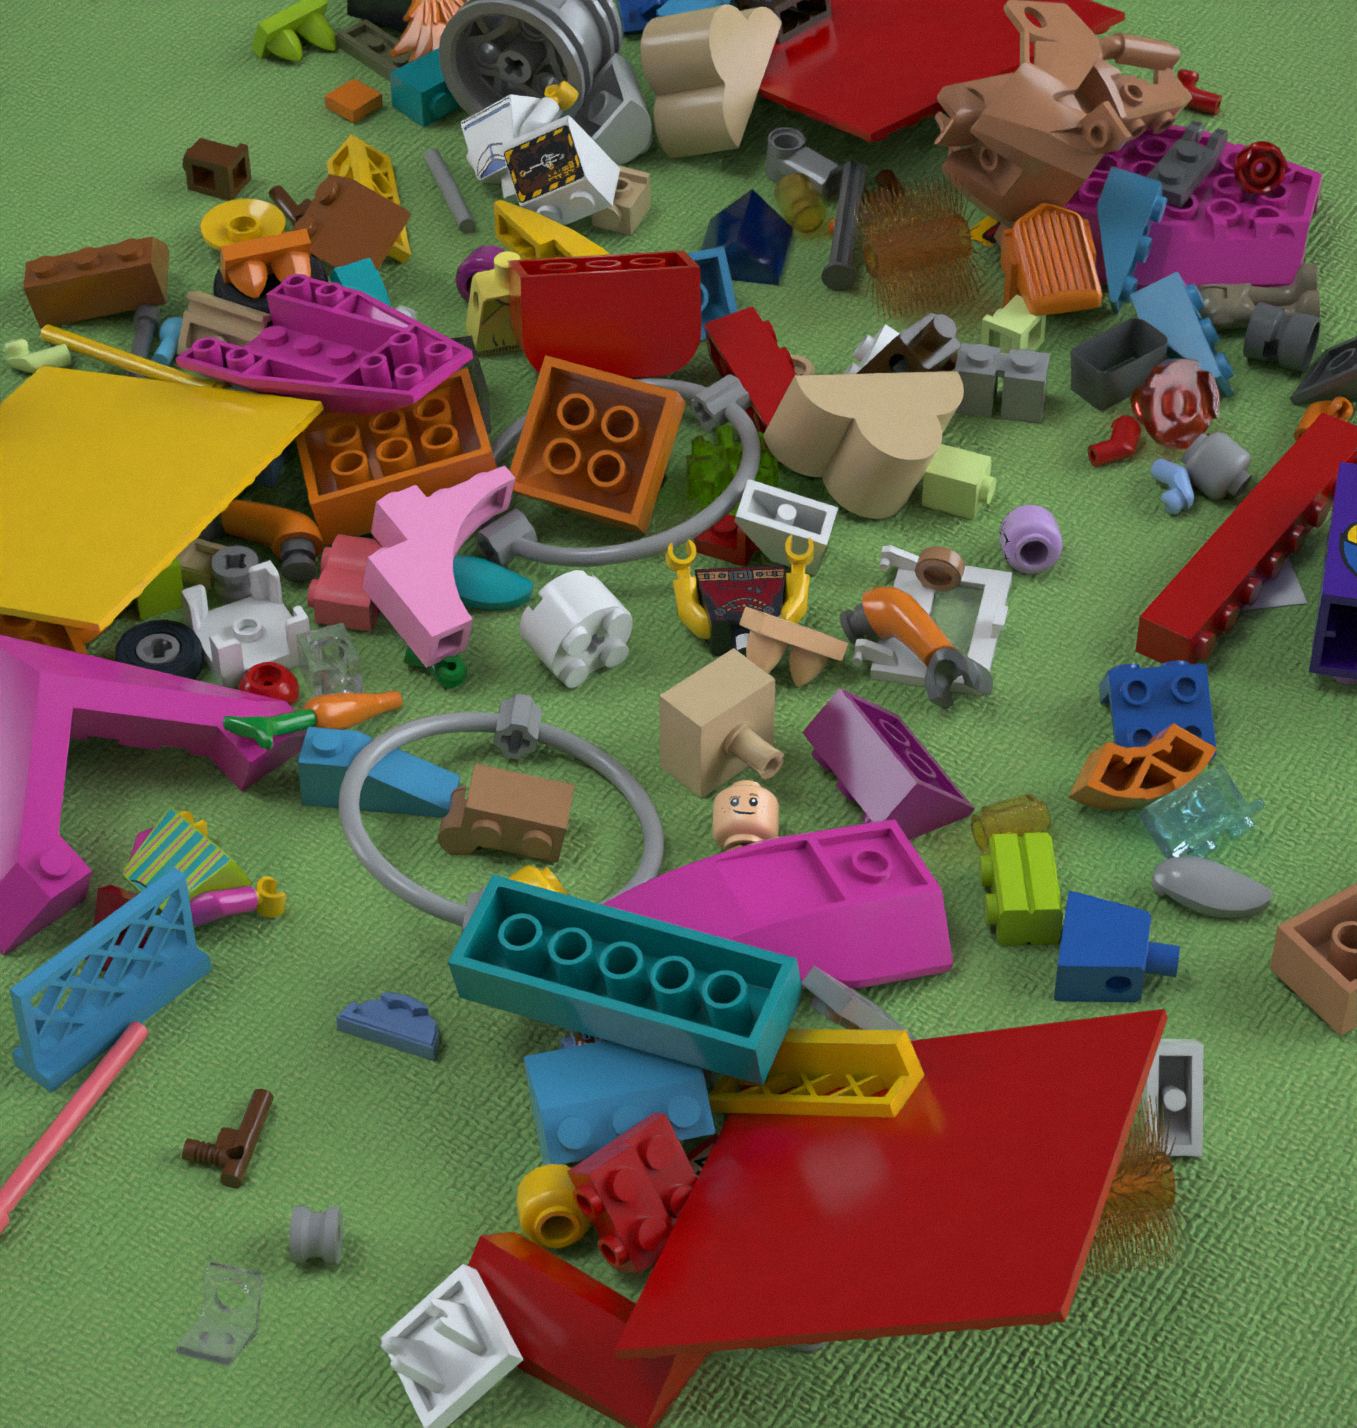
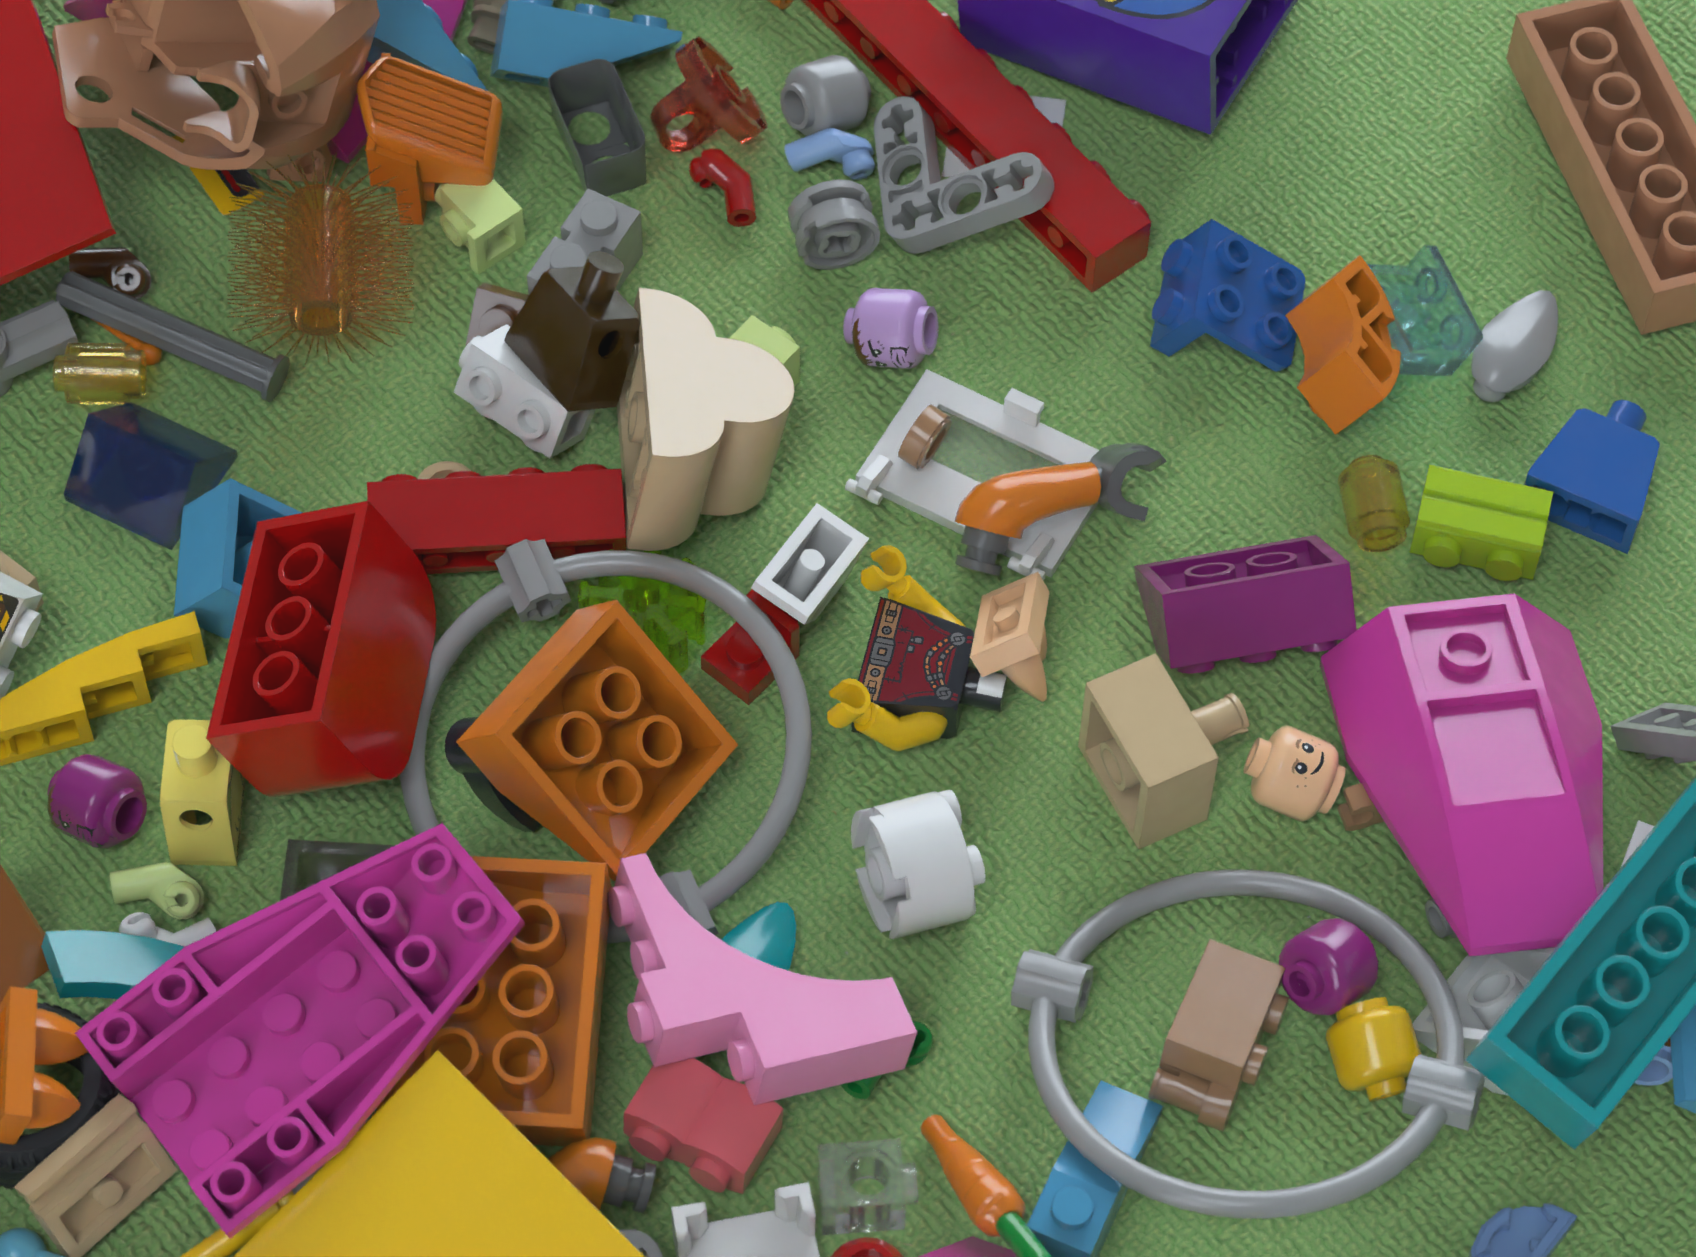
camera: 75 degrees left, 15 degrees up
none -> yellowish green arm [110,862,204,919]
none -> light grey wheel [788,180,880,270]
none -> light grey beam [874,96,1054,254]
none -> magenta head [1278,918,1379,1016]

